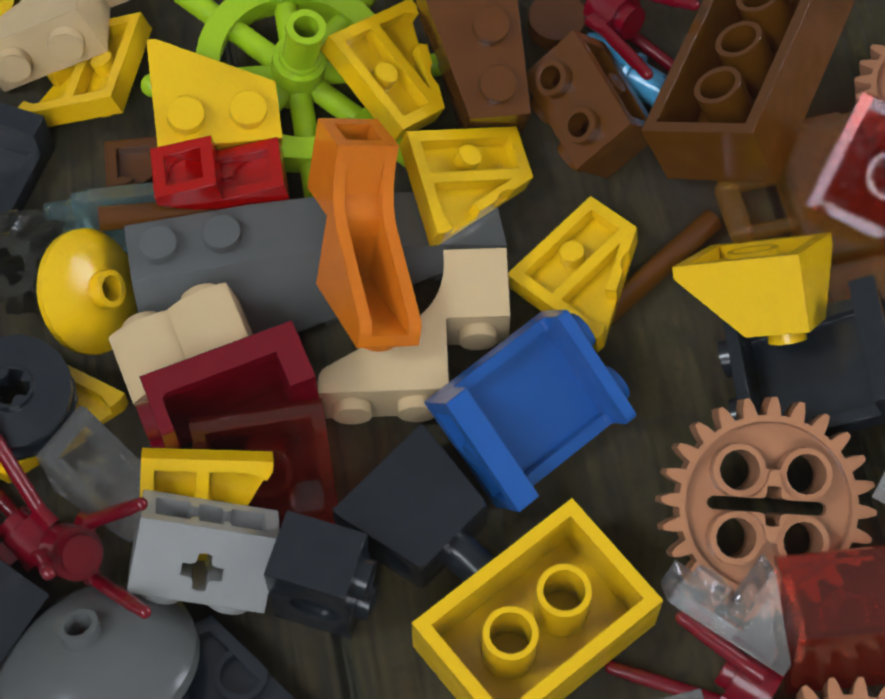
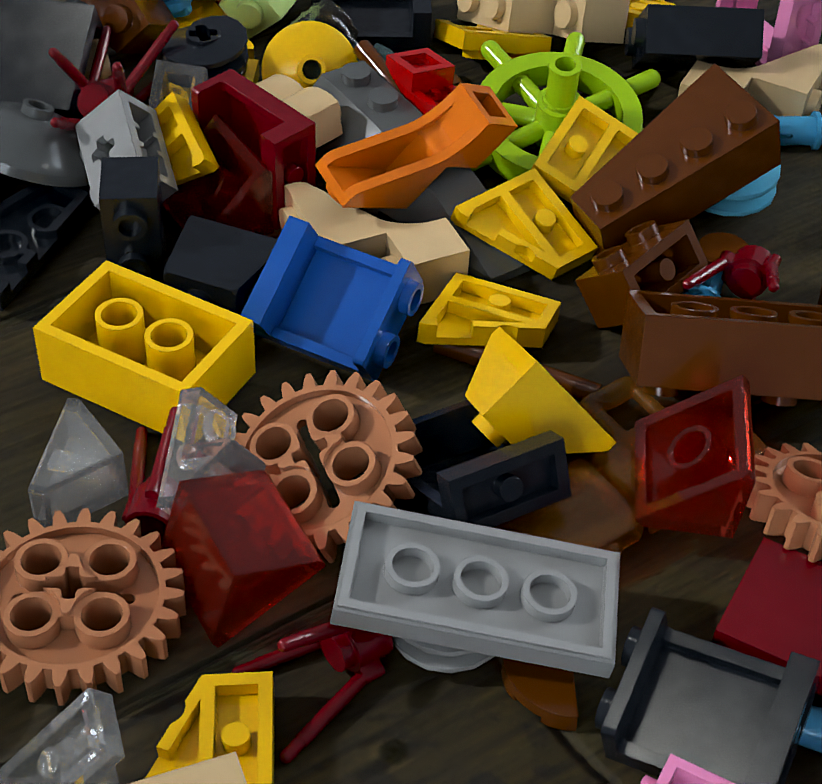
camera: 65 degrees right, 20 degrees down
yellow wing [146,39,283,150] -> none

